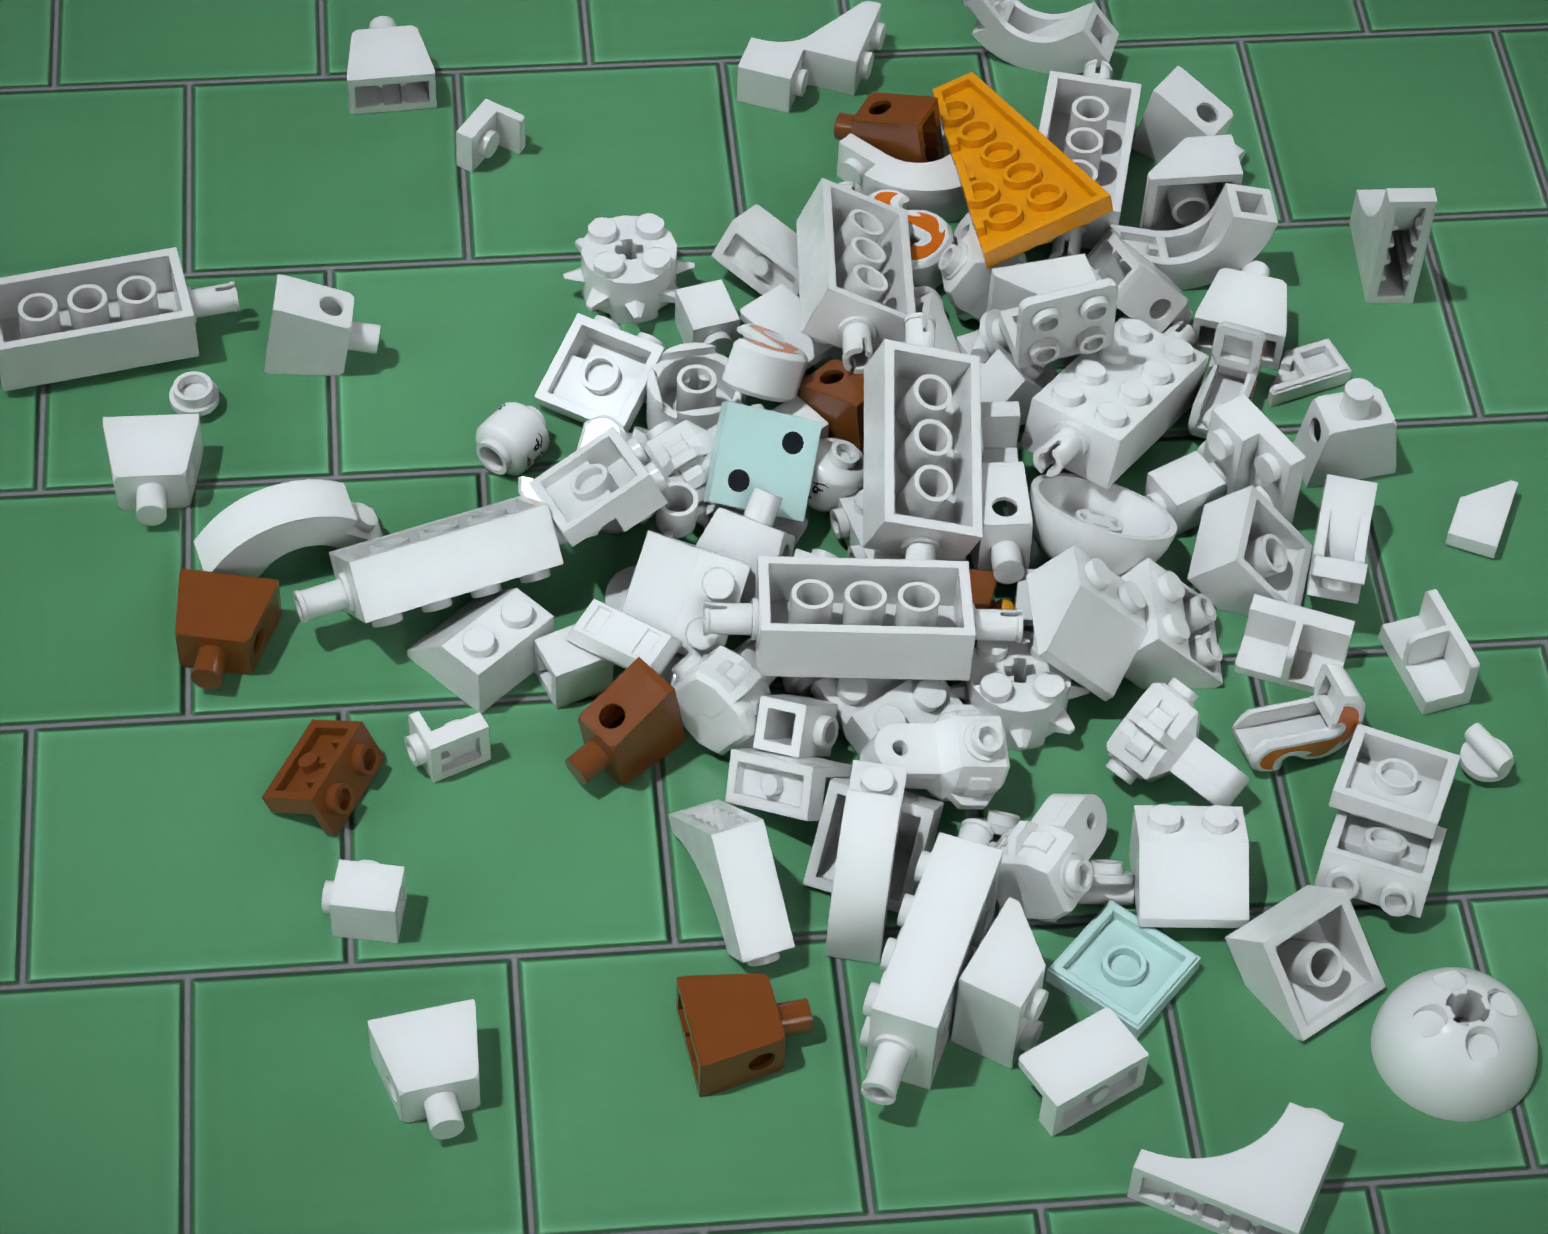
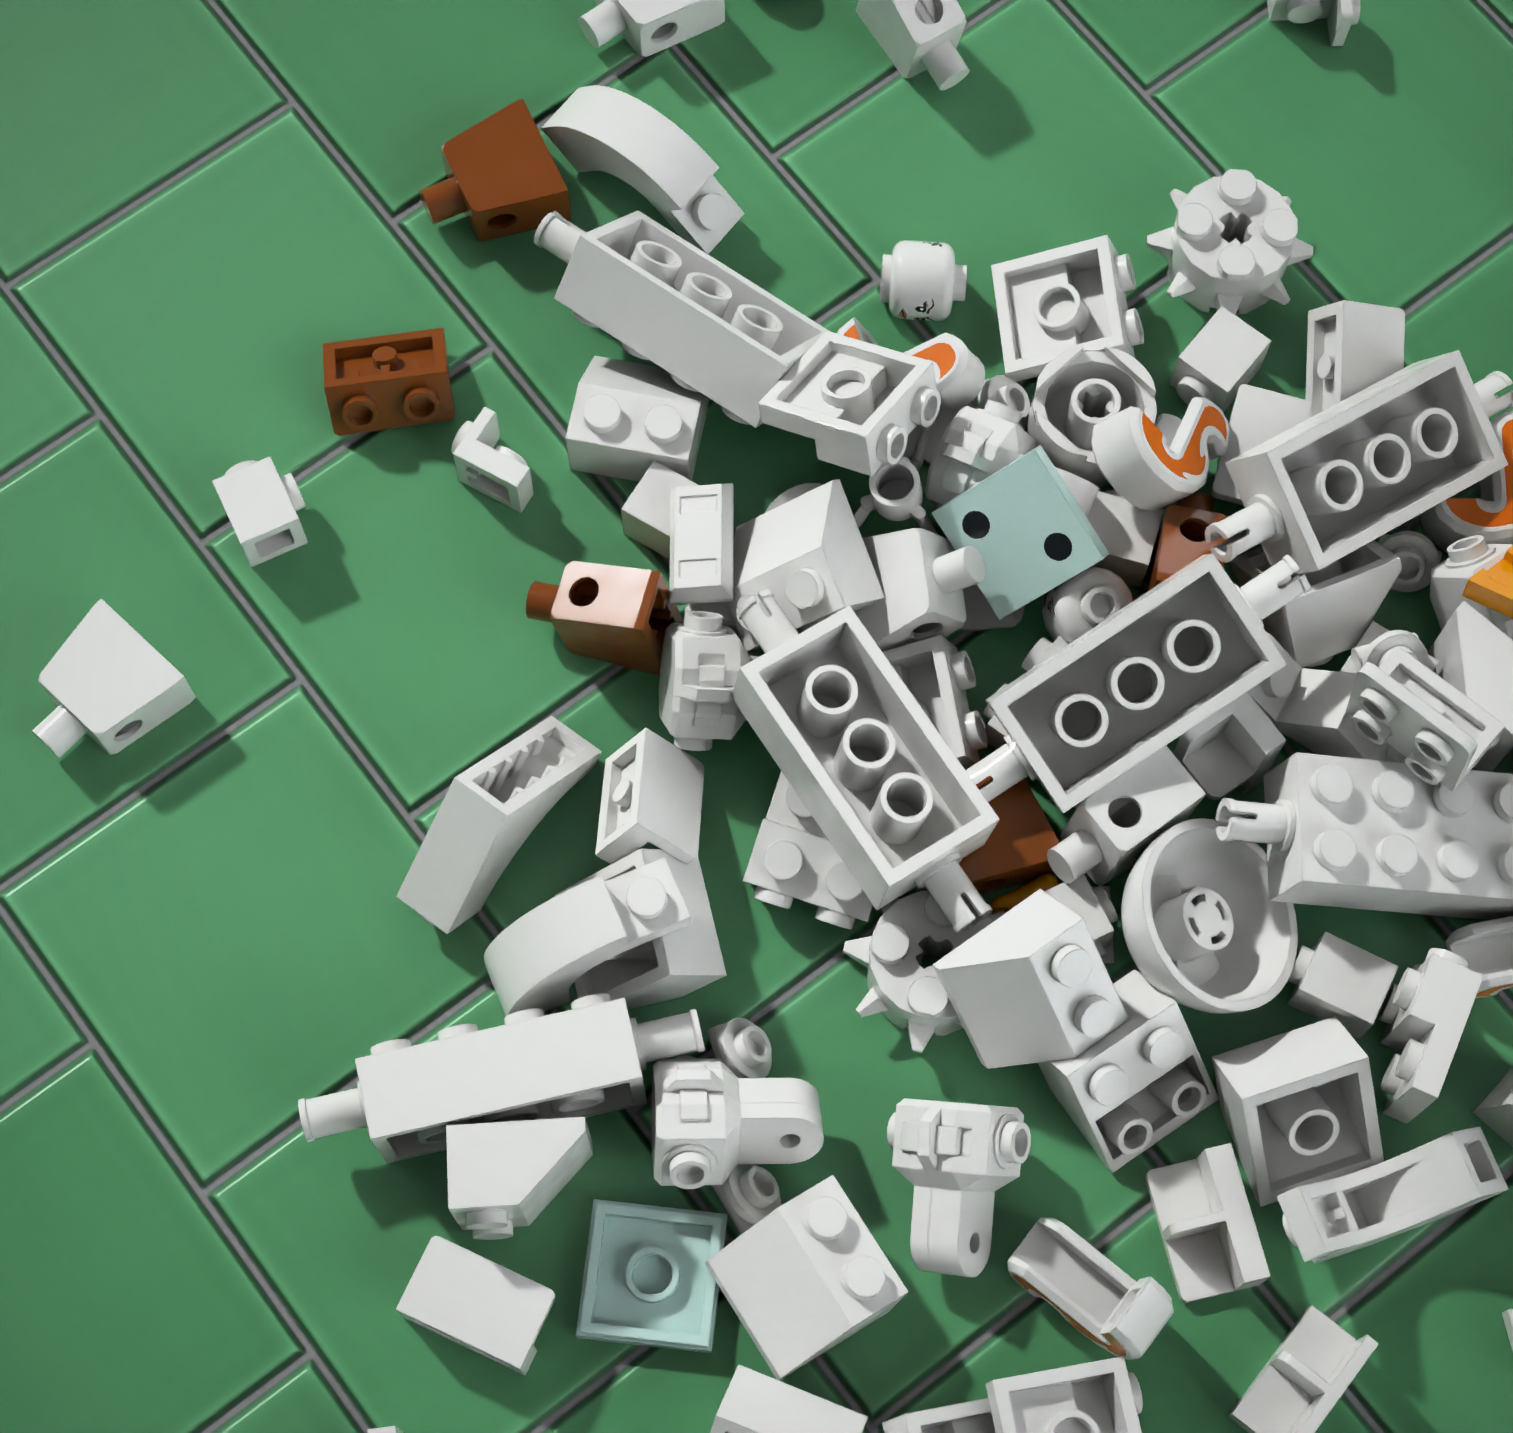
camera: 60 degrees right, 20 degrees up
dark orange torso [676,973,813,1097] -> none
white brick [753,694,839,758] -> none
white piece [860,704,1010,809] -> none

